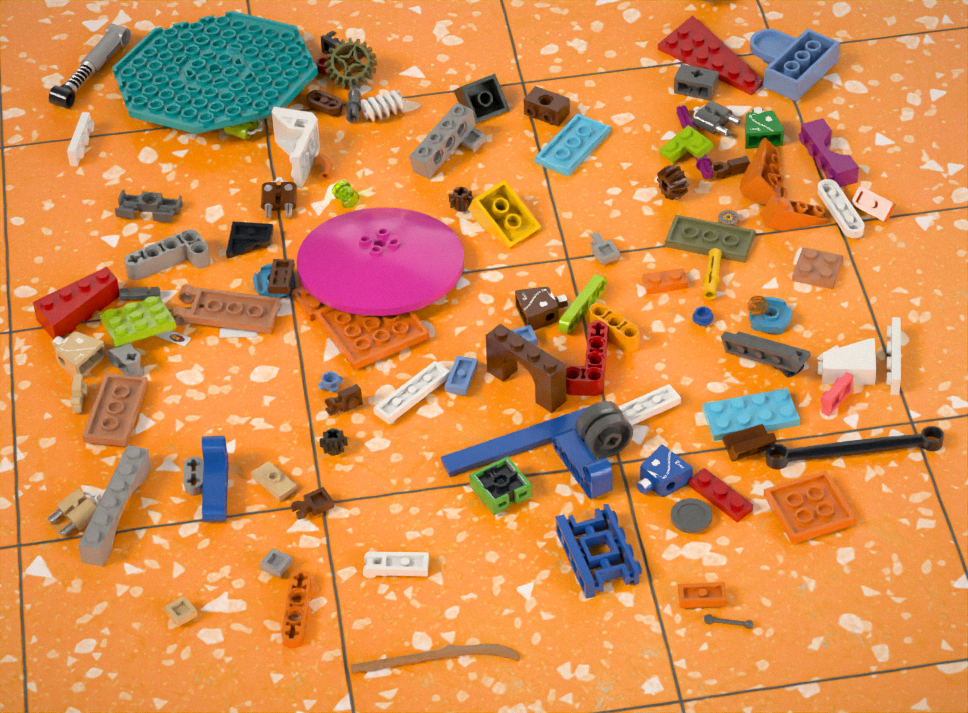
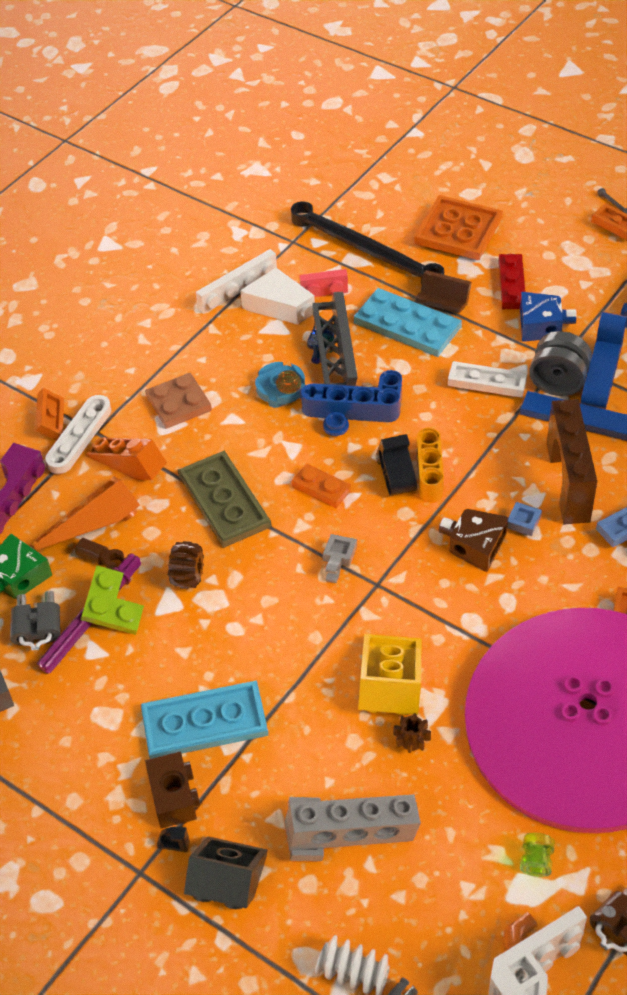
camera: 135 degrees left, 5 degrees up
lime beam [558,274,607,335] -> none
red beam [566,320,608,396] -> none
dark grey piece [671,498,712,533] -> none
yellow pin [703,248,722,300] -> none
tile [718,210,739,226] -> none
none -> black tile [157,827,190,852]
none -> blue beam [301,370,402,422]
none -> black tile [376,434,417,496]

